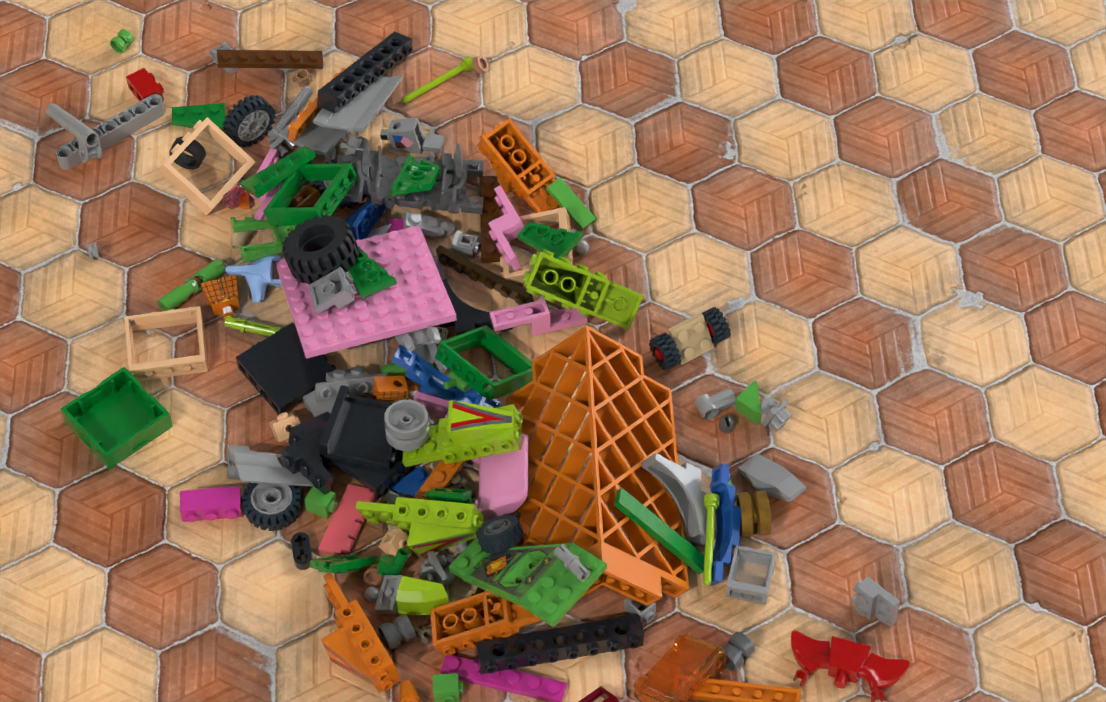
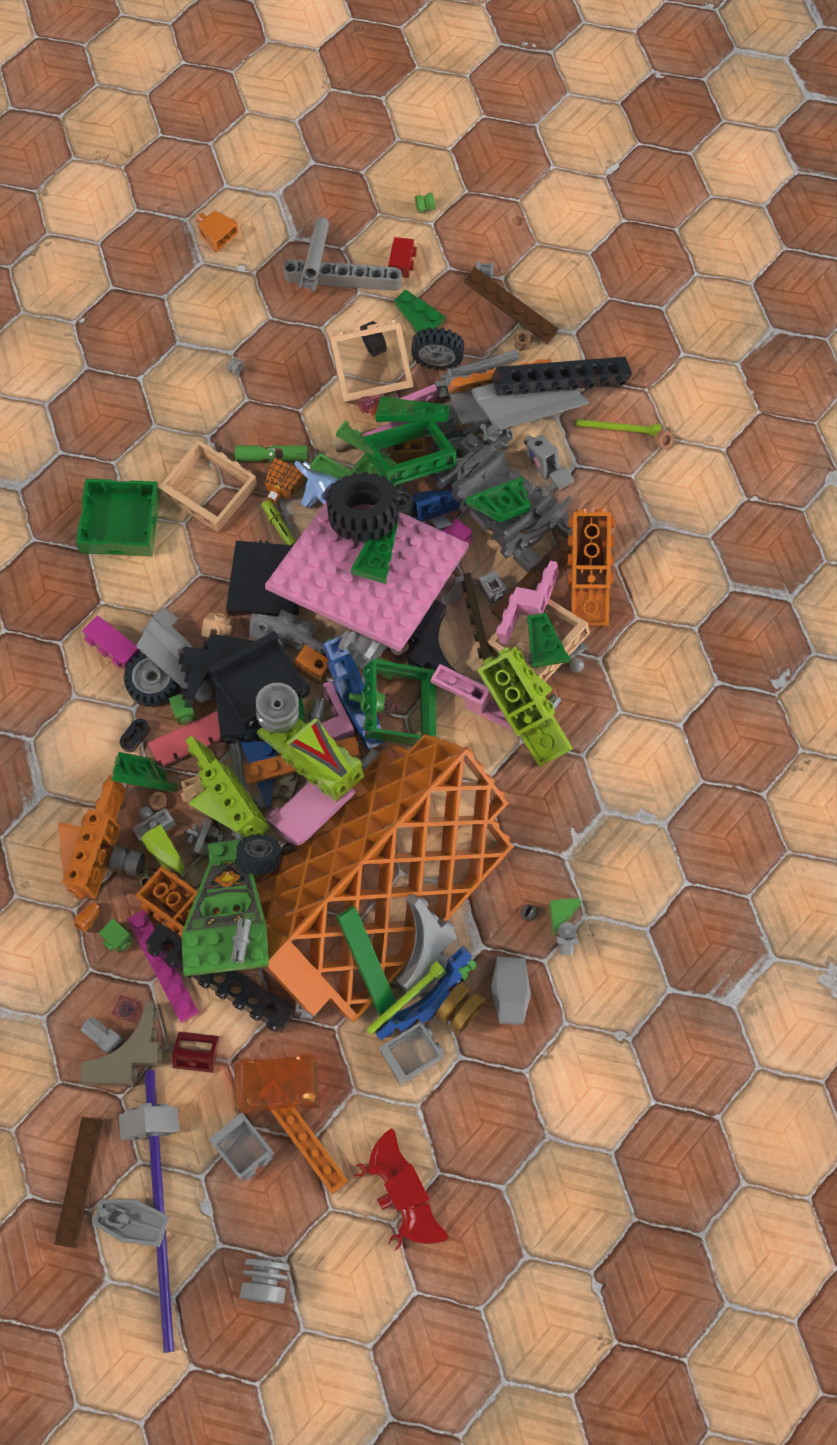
camera: 45 degrees right, 15 degrees up
light grey plate [308,267,357,314] -> none
green piece [377,548,409,576] -> none
light grey hinge [403,211,455,238] -> none
green panel [426,487,472,504] -> none
bright green tile [546,177,596,231] -> none
plate [649,307,731,370] -> none
light grey piece [694,389,736,420] -> none
dark grey wheel [716,632,755,671] -> none
light grey plate [852,576,900,627] -> none

